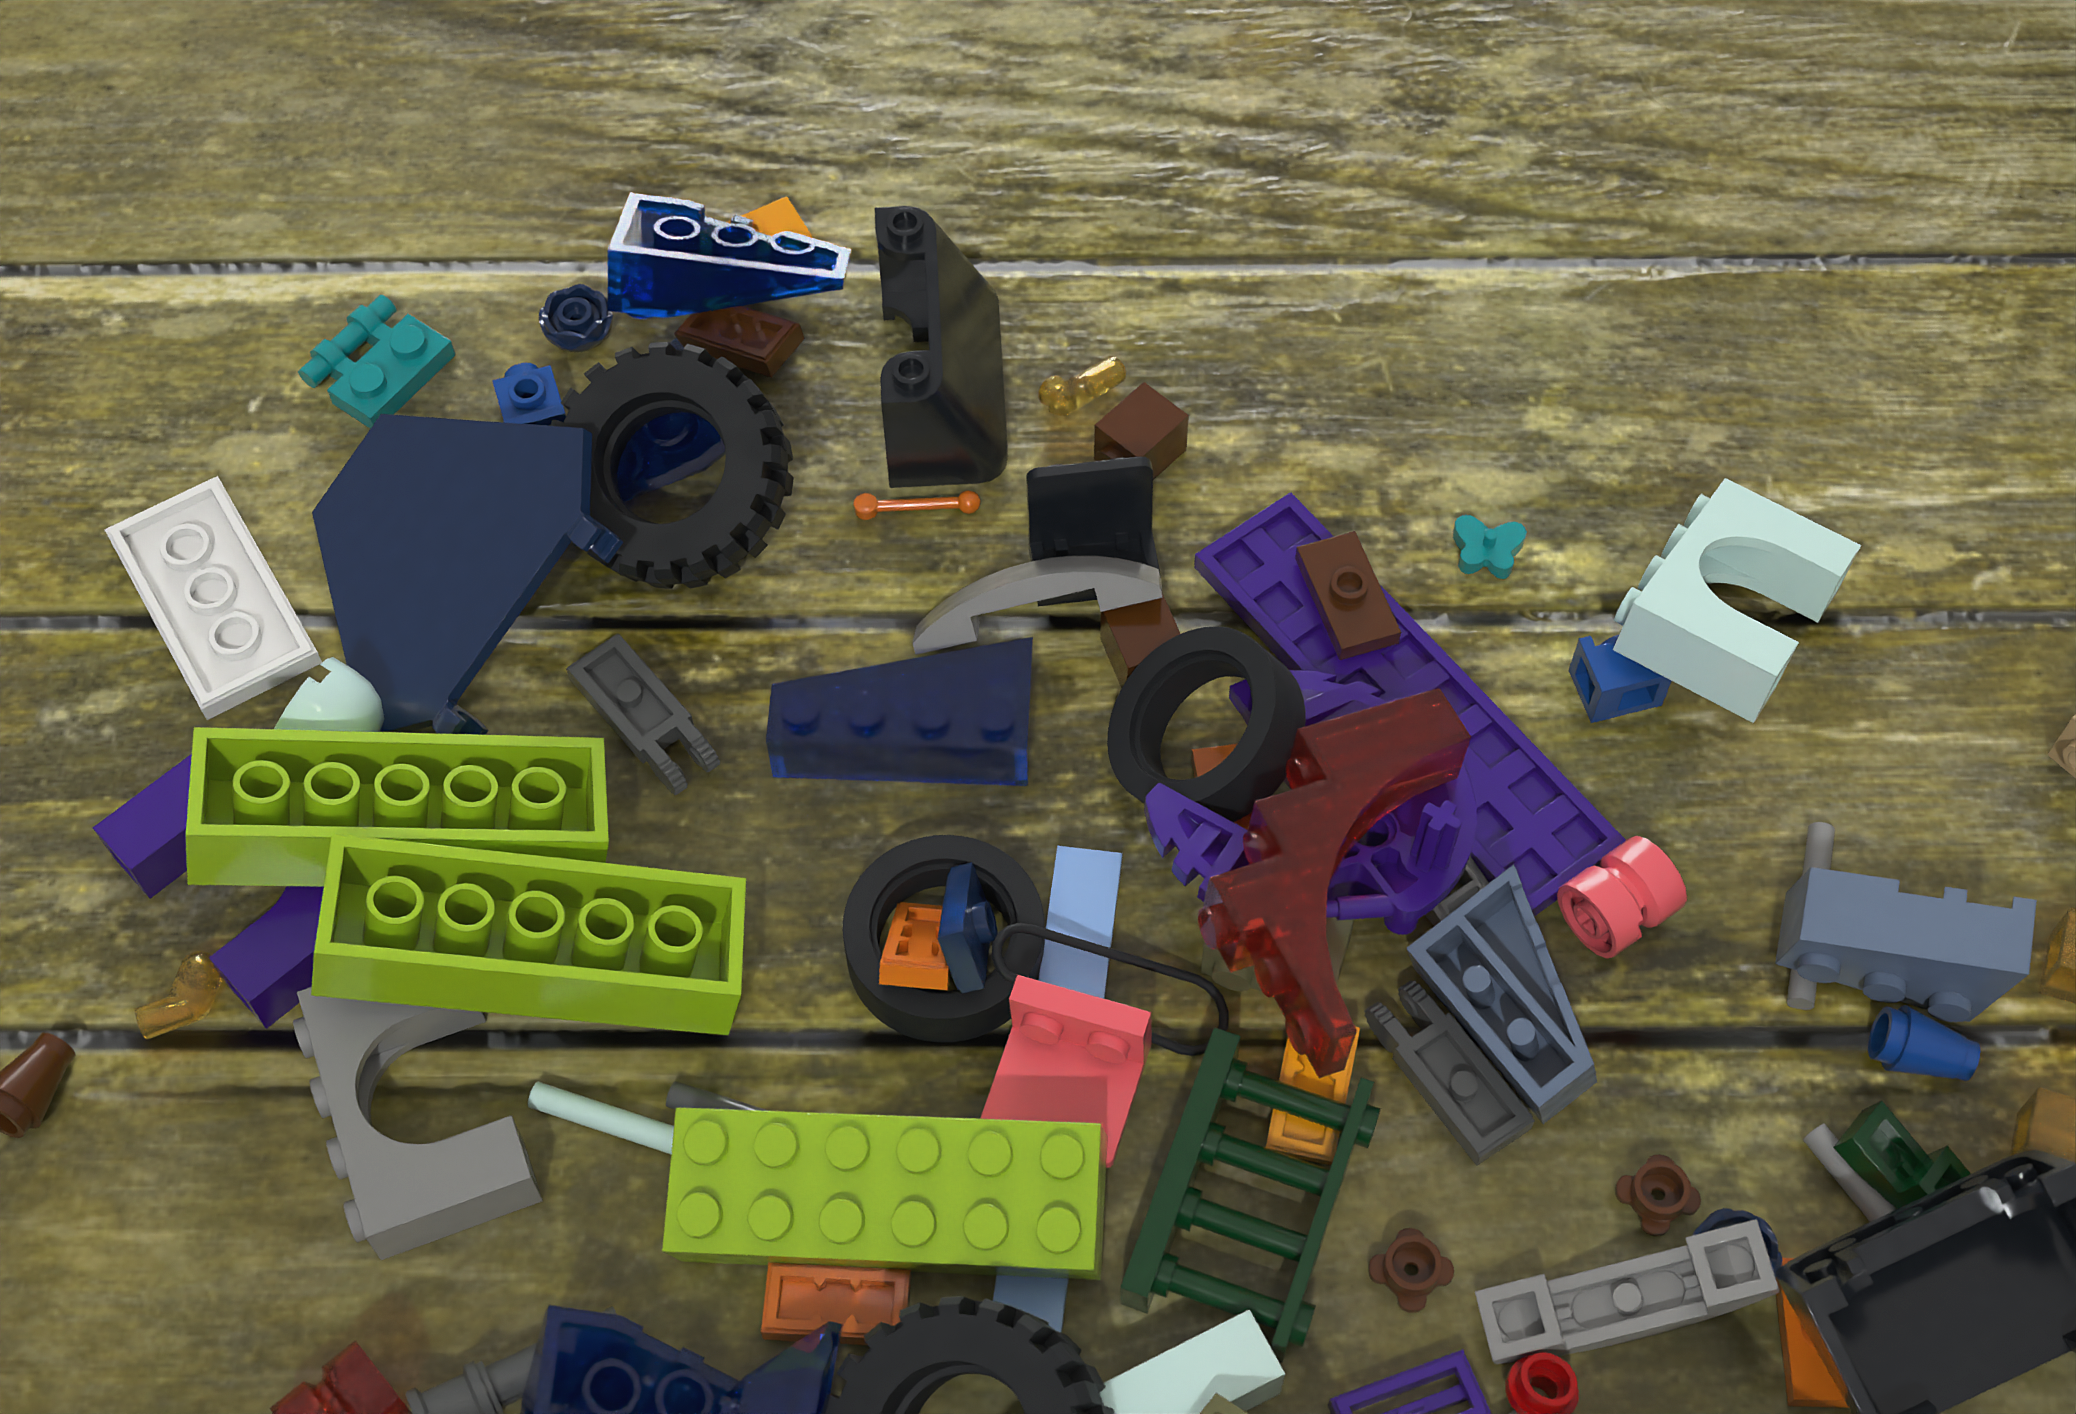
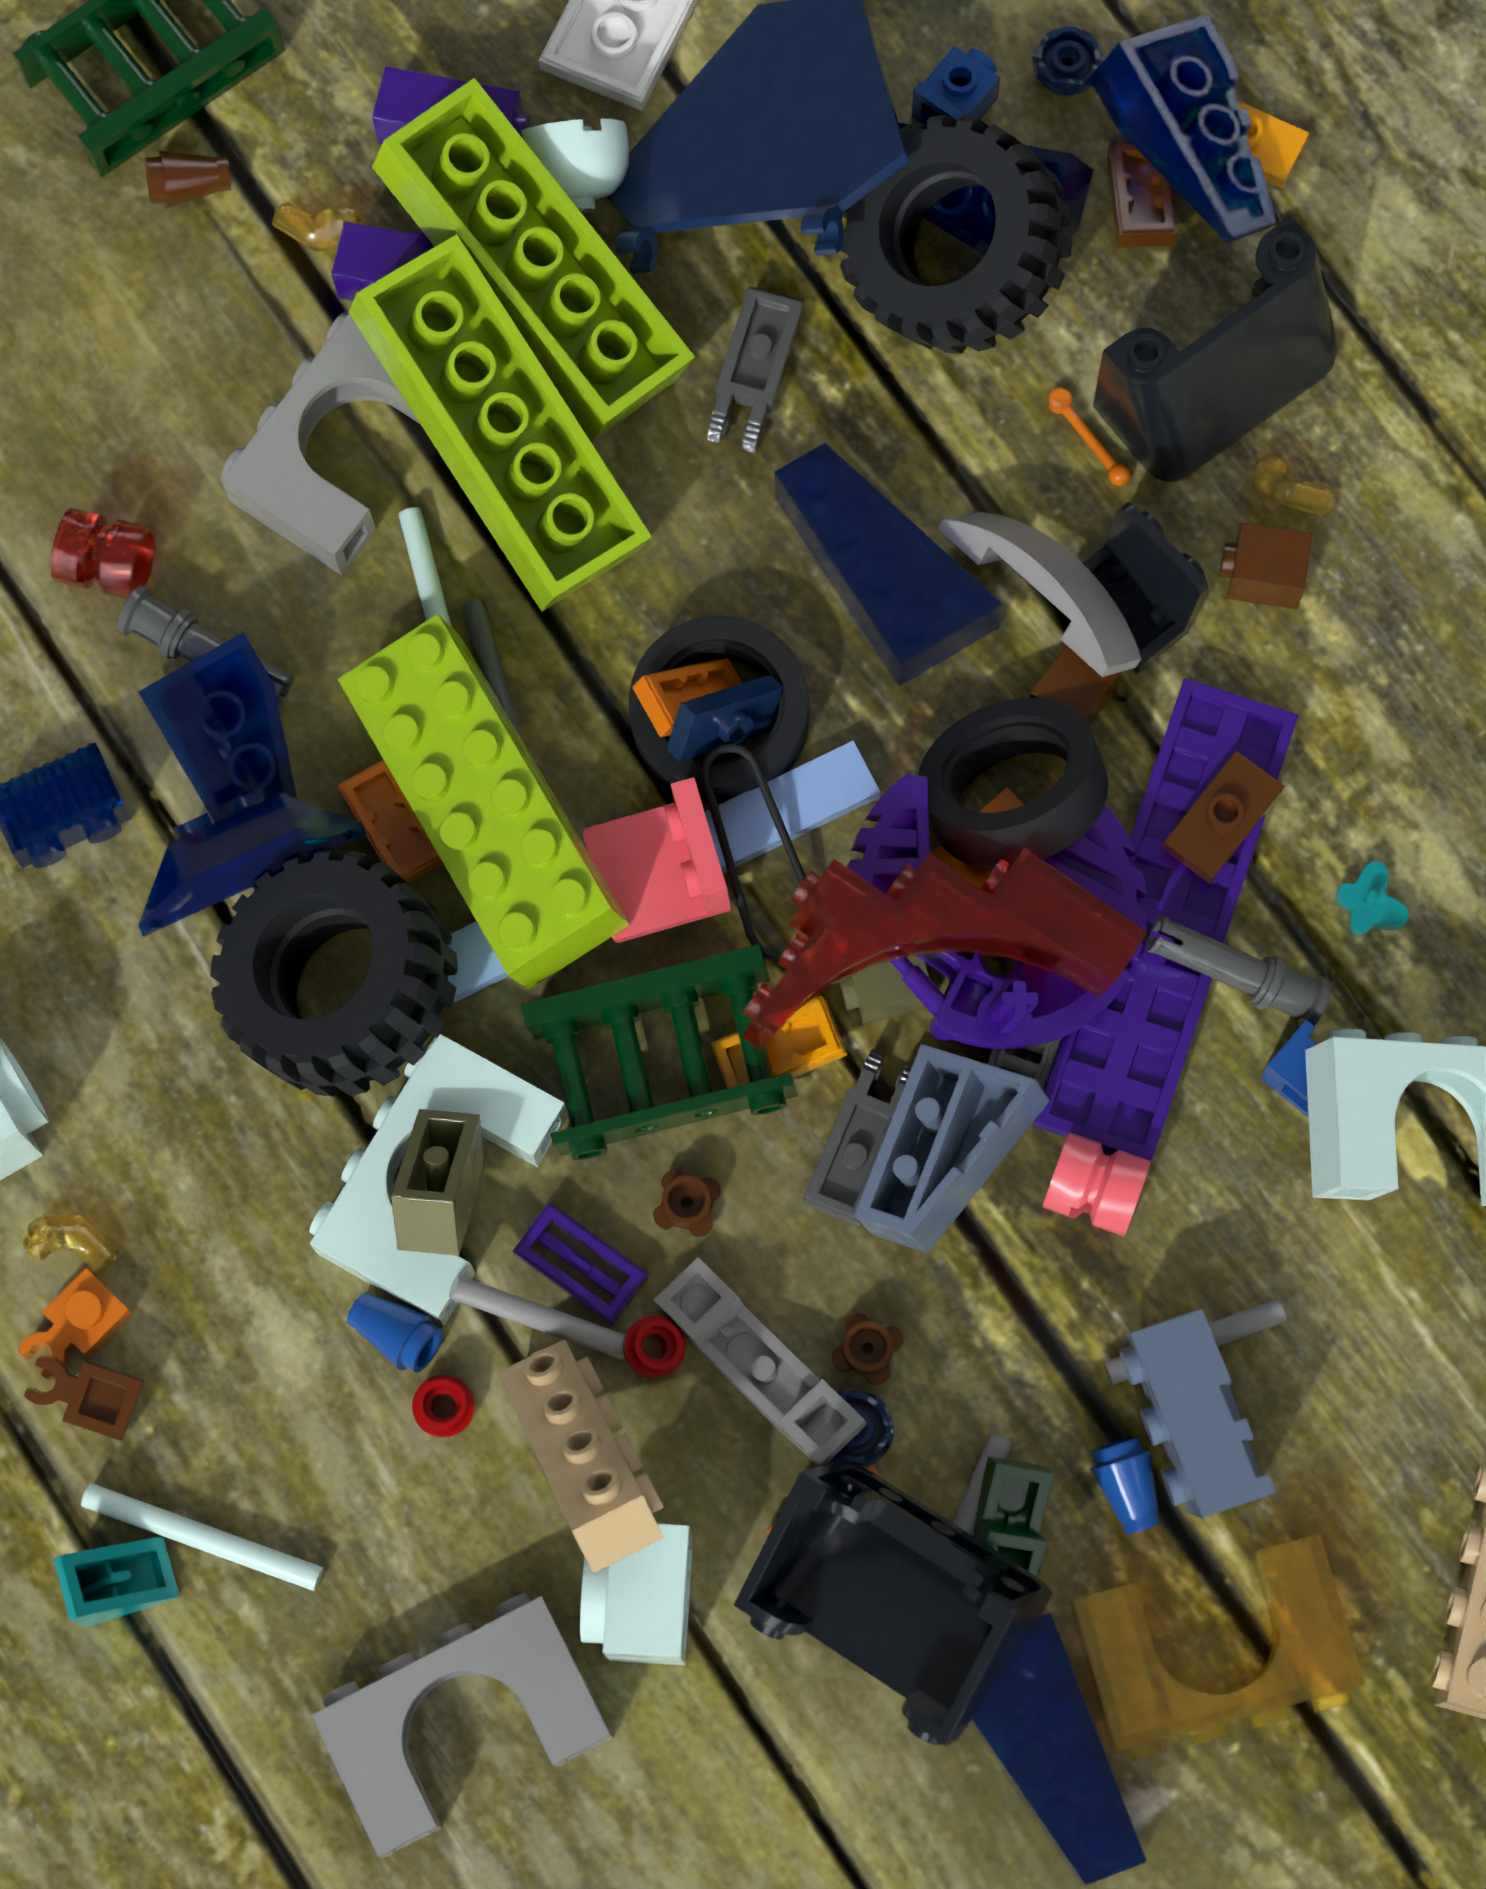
camera: 60 degrees right, 15 degrees up
none -> dark grey pin [1146,915,1332,1027]

